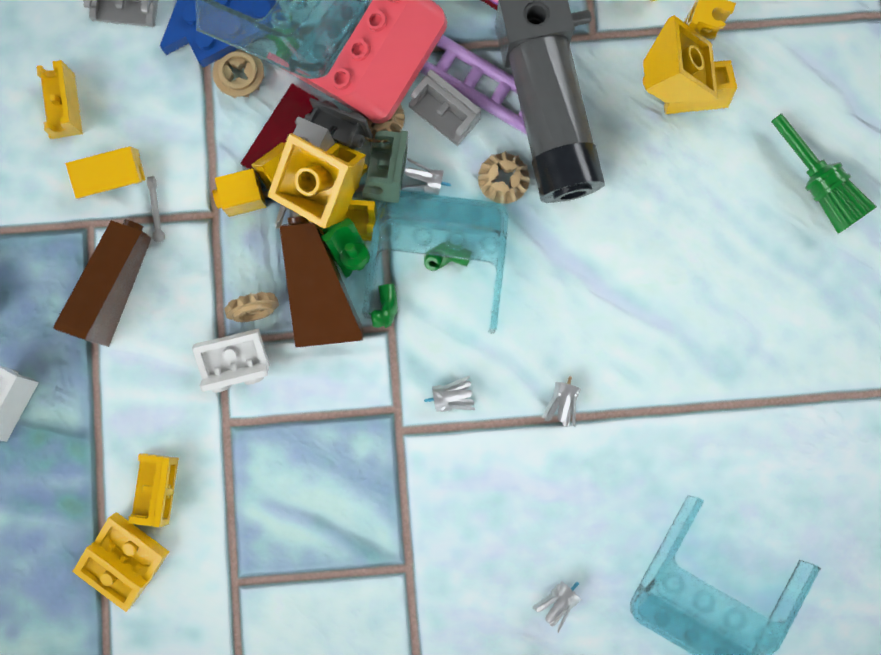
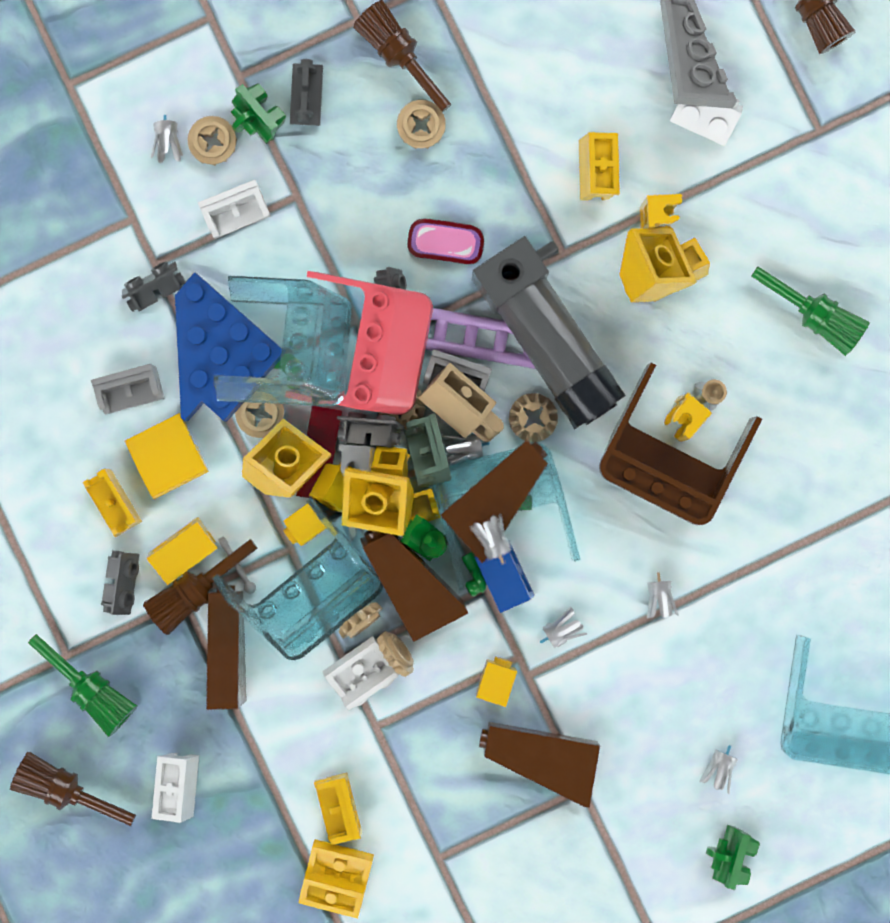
camera: 20 degrees left, 5 degrees up
none -> dark grey hinge [101,550,140,615]
none -> yellow slope [125,413,209,499]
none -> reddish brown piece [143,539,258,635]
none -> clear light blue windscreen [213,497,383,660]
none -> yellow slope [242,419,331,498]
none -> tan gear [377,631,414,677]
none -> tan brick [418,363,504,442]
none -> reddish brown slope [441,440,548,563]
none -> flat silver piece [470,514,511,564]
none -> blue hinge [475,540,535,613]
none -> yellow brick [476,656,517,707]
none -> reddish brown slope [479,722,600,808]
none -> reddish brown windscreen [599,363,762,525]
none -> yellow hinge [664,393,712,442]
none -> tan piece [695,379,727,411]

